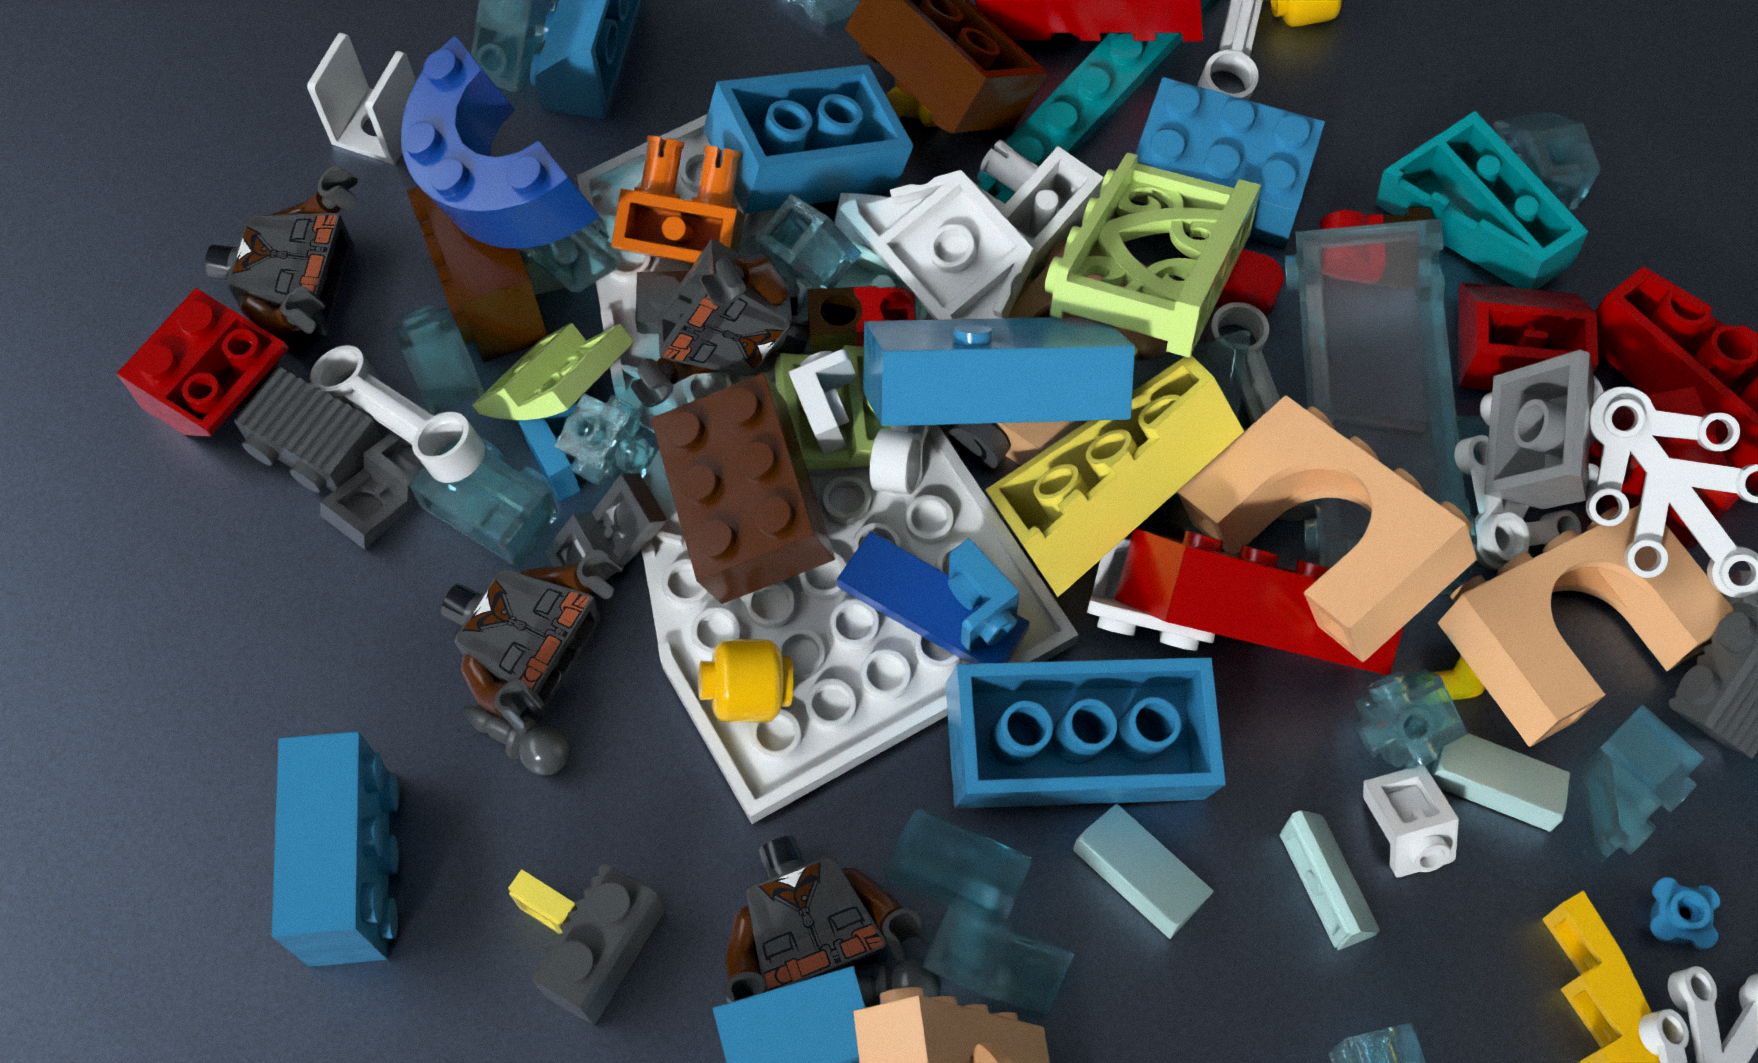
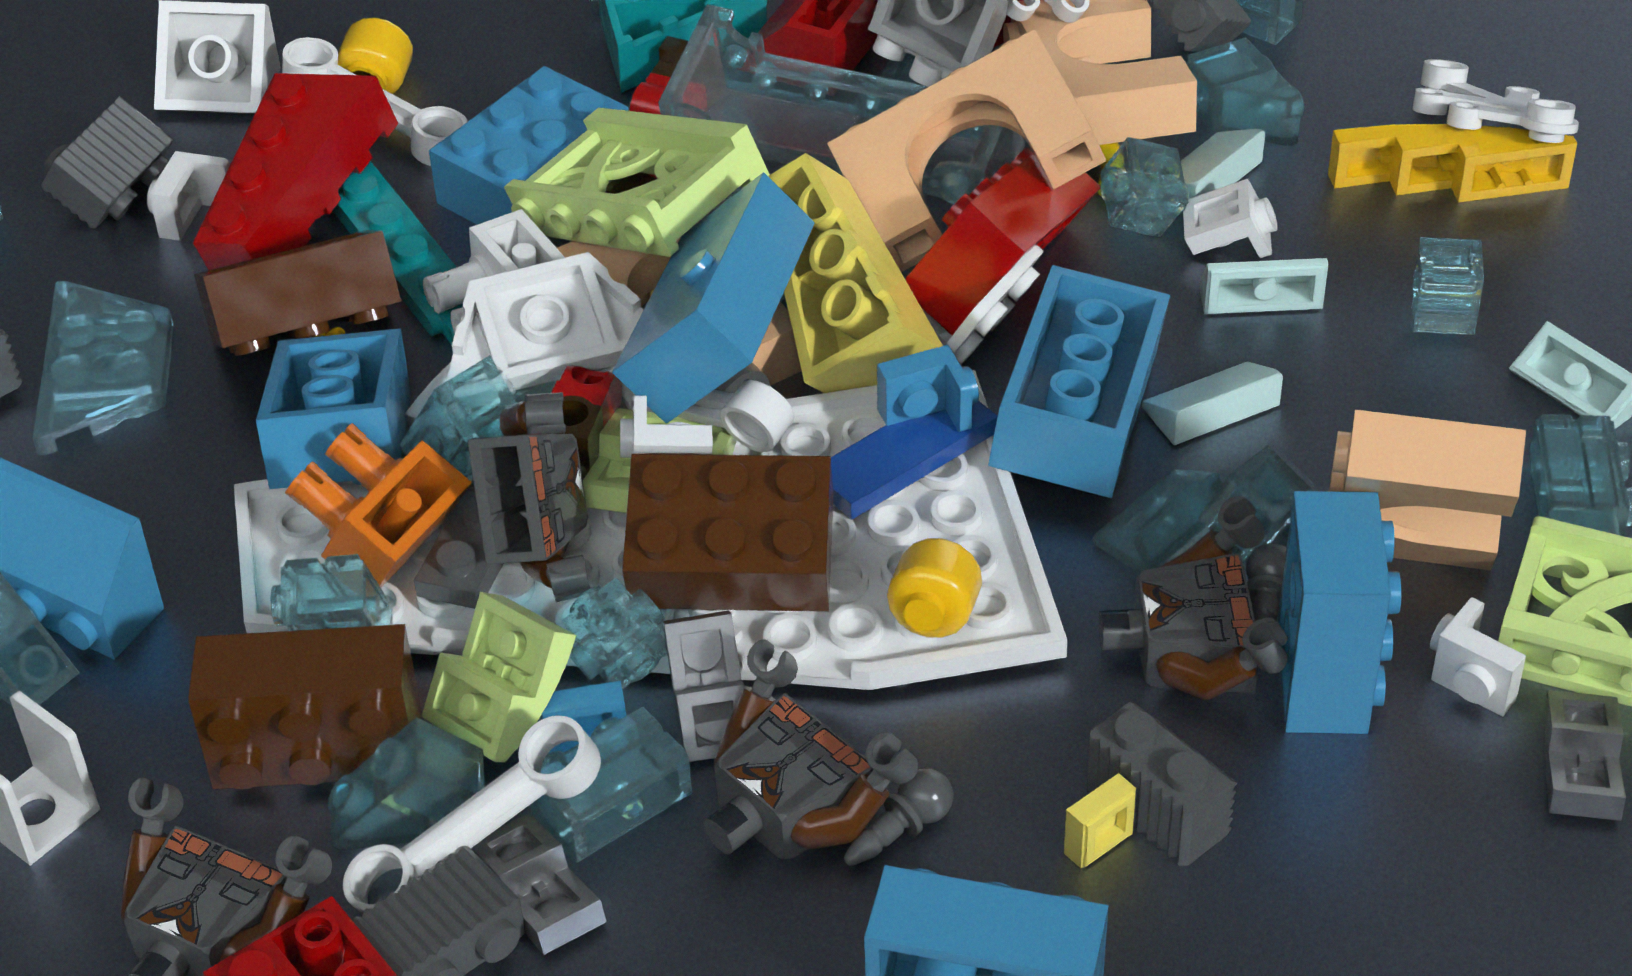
camera: 70 degrees left, 20 degrees down
blue brick [401,36,600,249] -> none
dark azure plate [1650,877,1720,950] -> none

